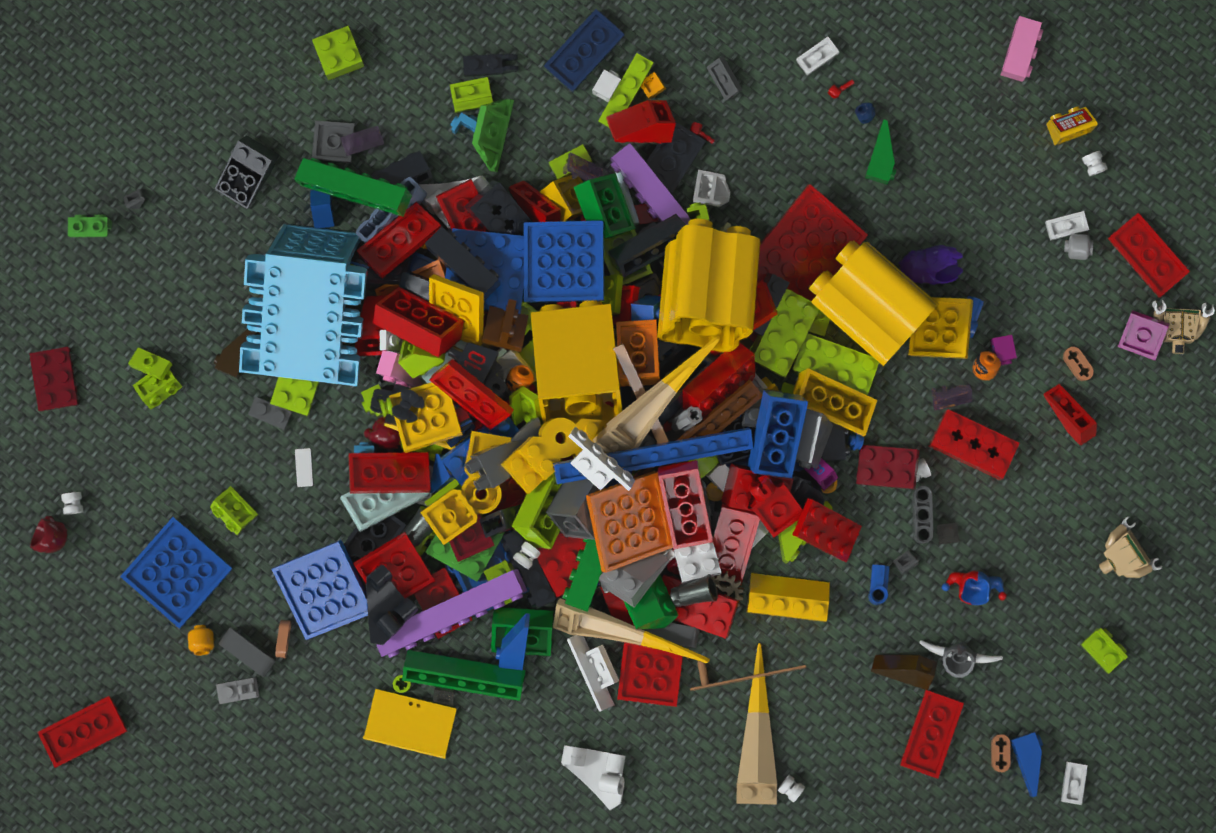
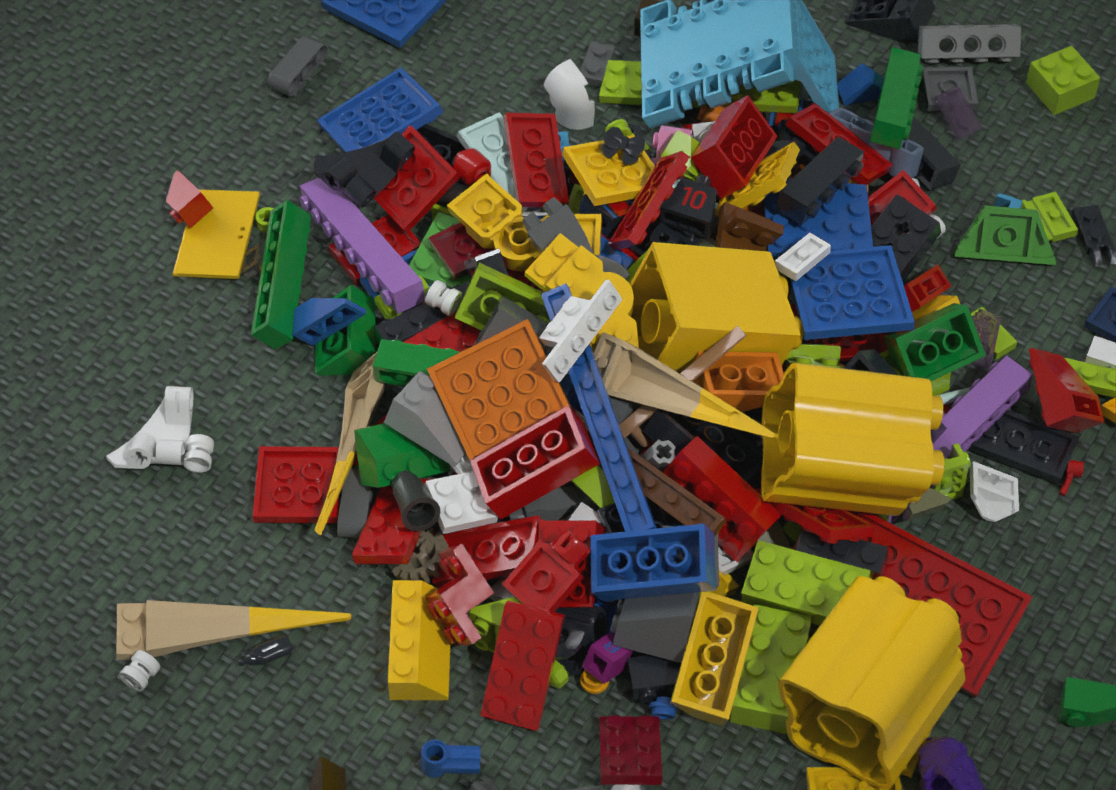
camera: 85 degrees right, 30 degrees down
light orange head [188,625,214,656] -> none
lime bracket [210,486,258,535] -> none
light grey plate [216,677,260,704] -> none
nougat beam [275,619,291,658] -> none
white sticker [295,448,313,487] -> none
white bracket [567,635,619,712] -> none
medium nougat piece [690,661,807,691] -> none
none -> slope [166,170,213,228]
none -> white wheel [183,434,214,473]
none -> black piece [238,635,293,666]
none -> bracket [426,544,494,646]
none -> red head [453,148,492,187]
none -> white brick [544,59,595,130]
none -> white plate [775,233,831,281]
none -> light grey brick [918,24,1021,63]

